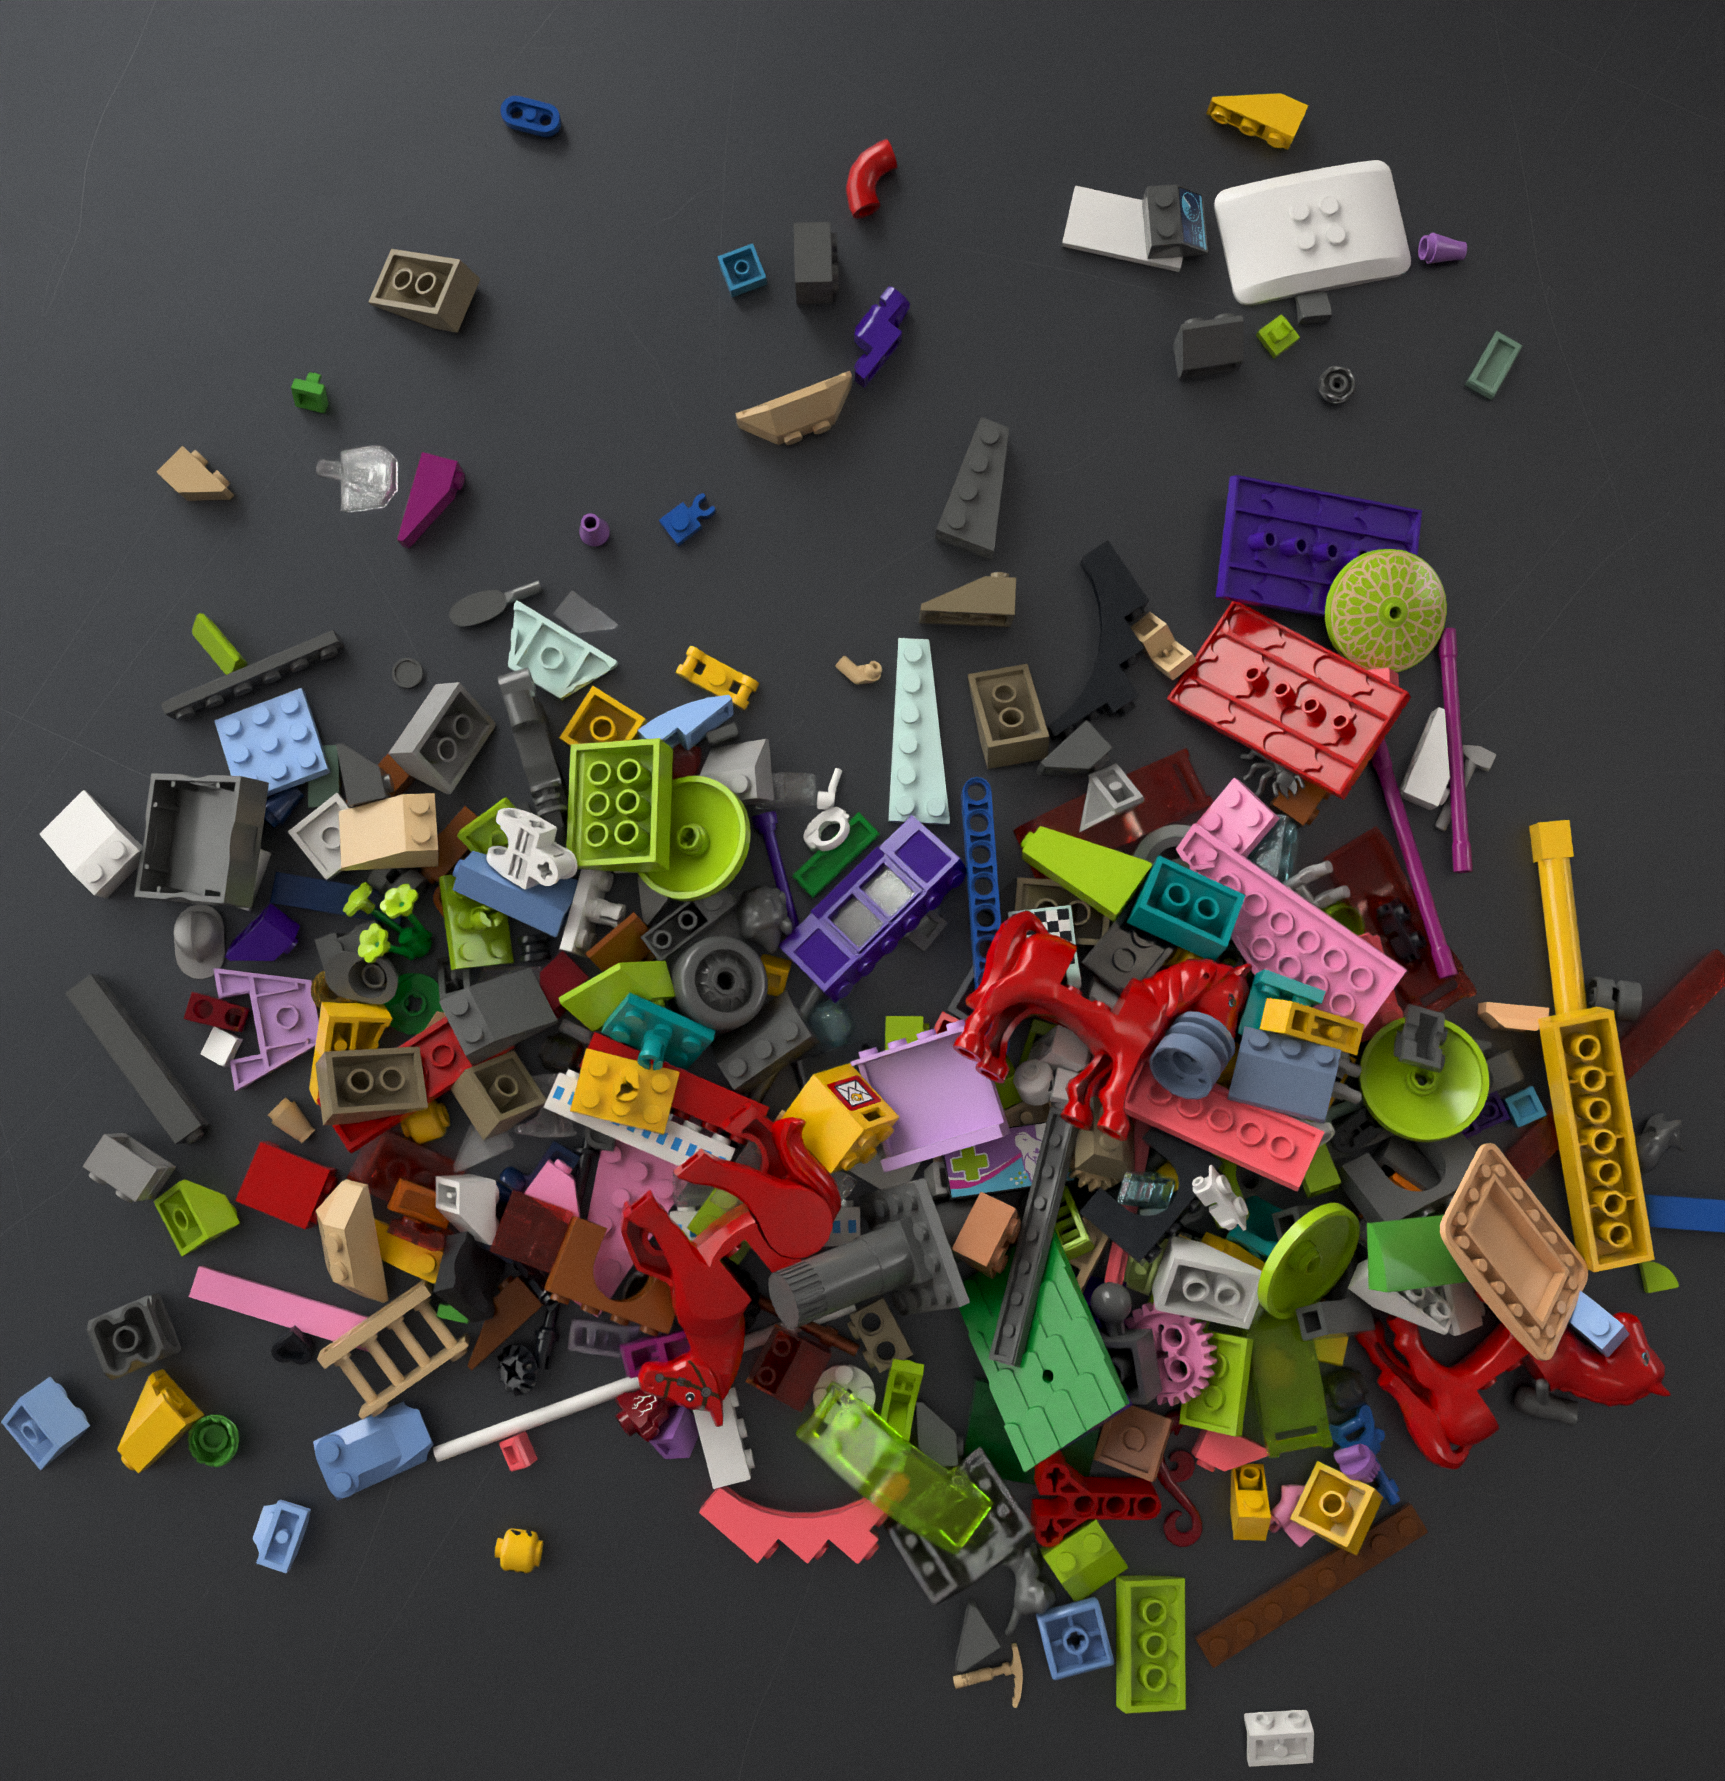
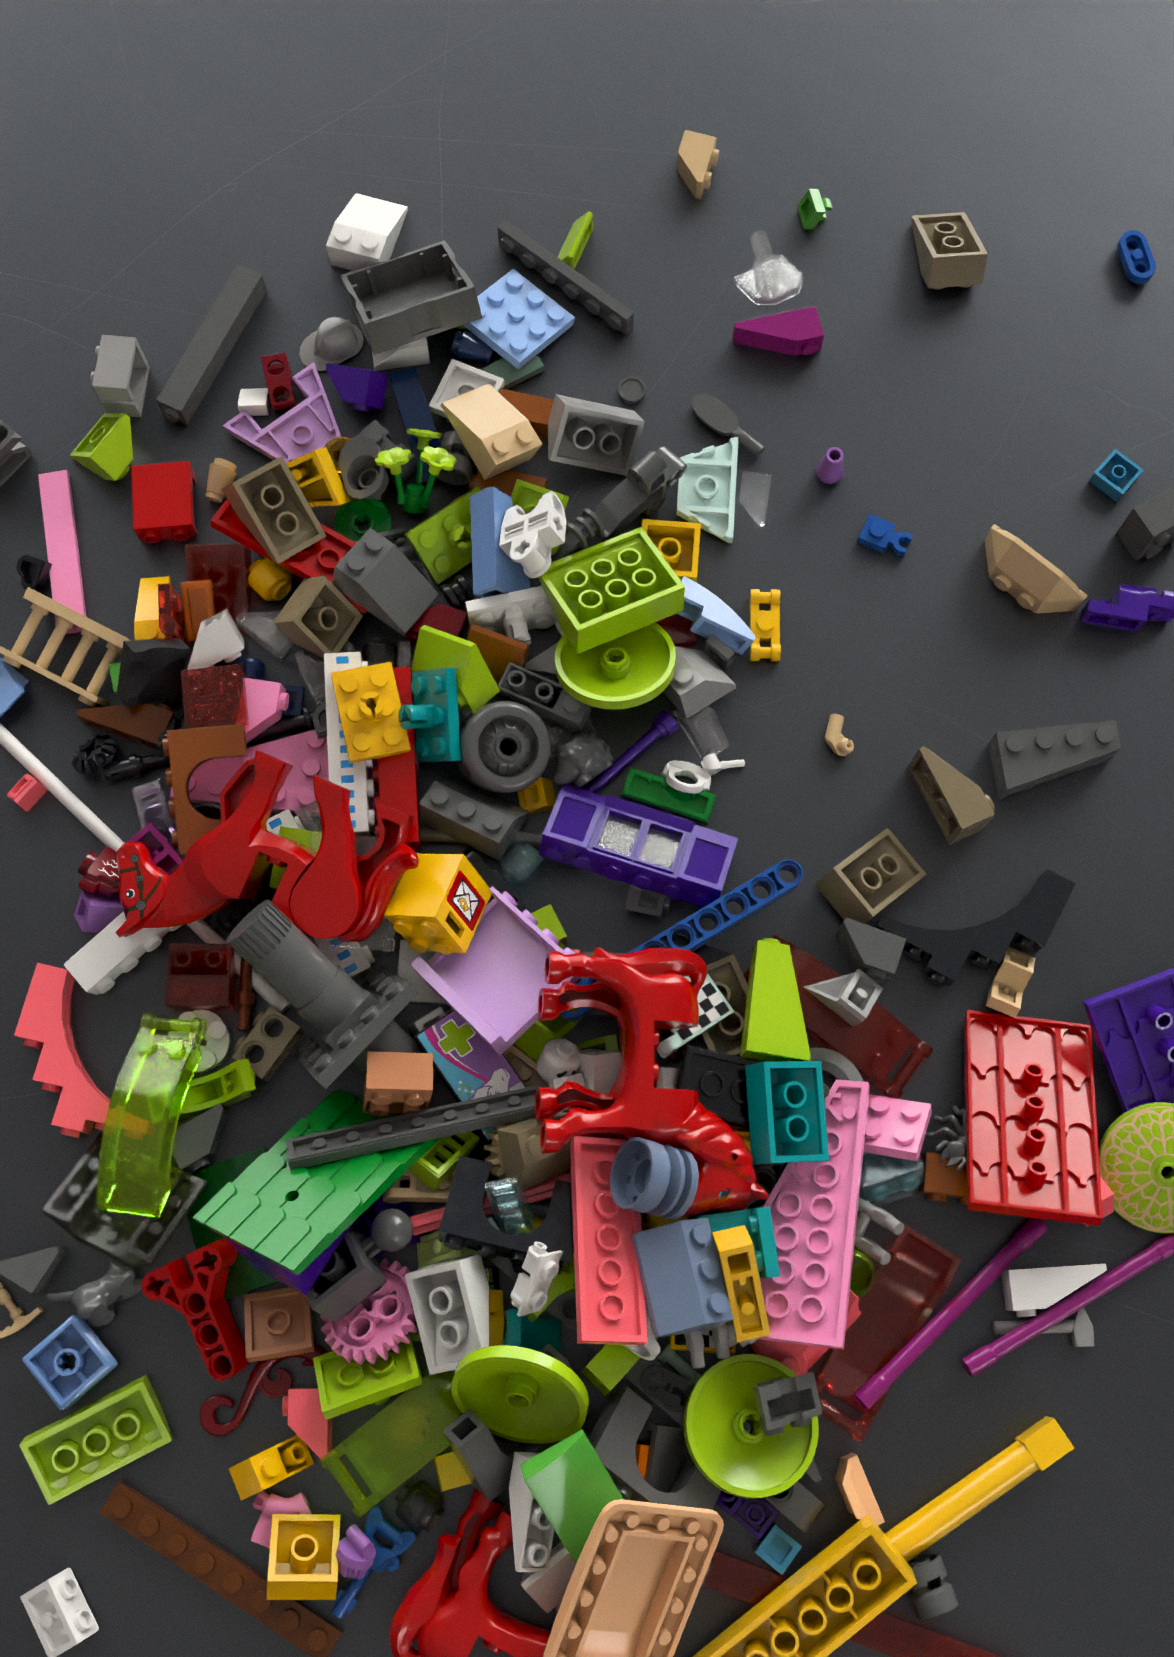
camera: 65 degrees right, 10 degrees down
tan wedge [316,1179,389,1303] -> none
dark grey slope [336,743,394,808] -> none
light aqua wing [888,638,950,826] -> none
lime slope [1040,1519,1129,1602] -> none
black hinge [1375,897,1428,964] -> none

